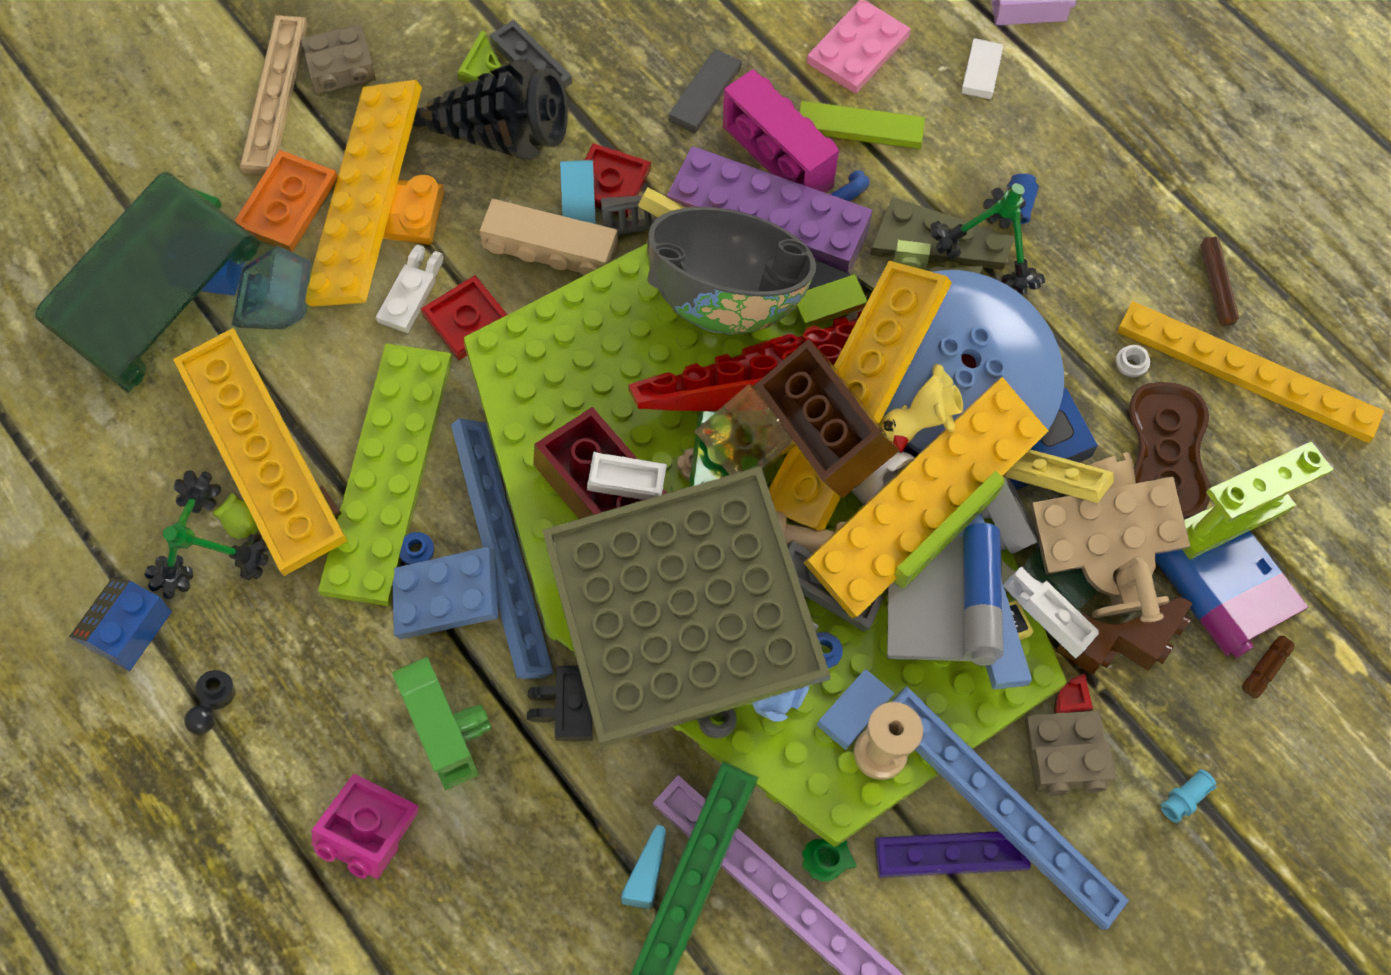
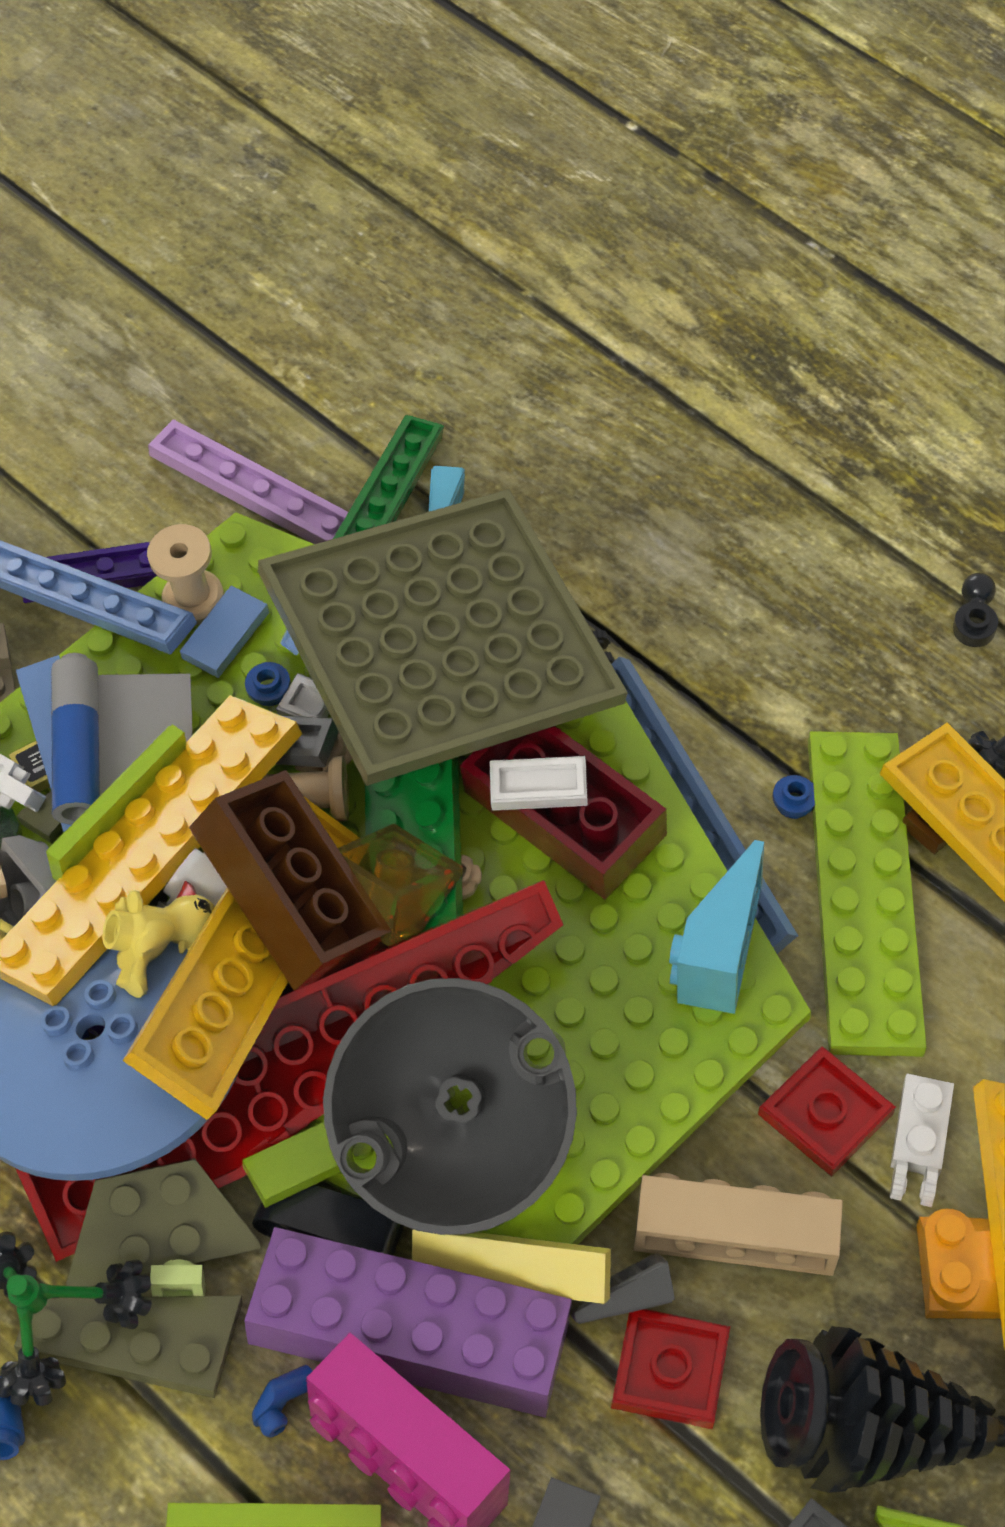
camera: 170 degrees right, 10 degrees down
dark pink plate [312,773,419,879] -> none
bright green piece [392,657,492,791] -> none
medium blue plate [393,546,498,639] -> none
medium azure slope [560,160,596,224] -> none
none -> medium azure slope [669,840,764,1014]

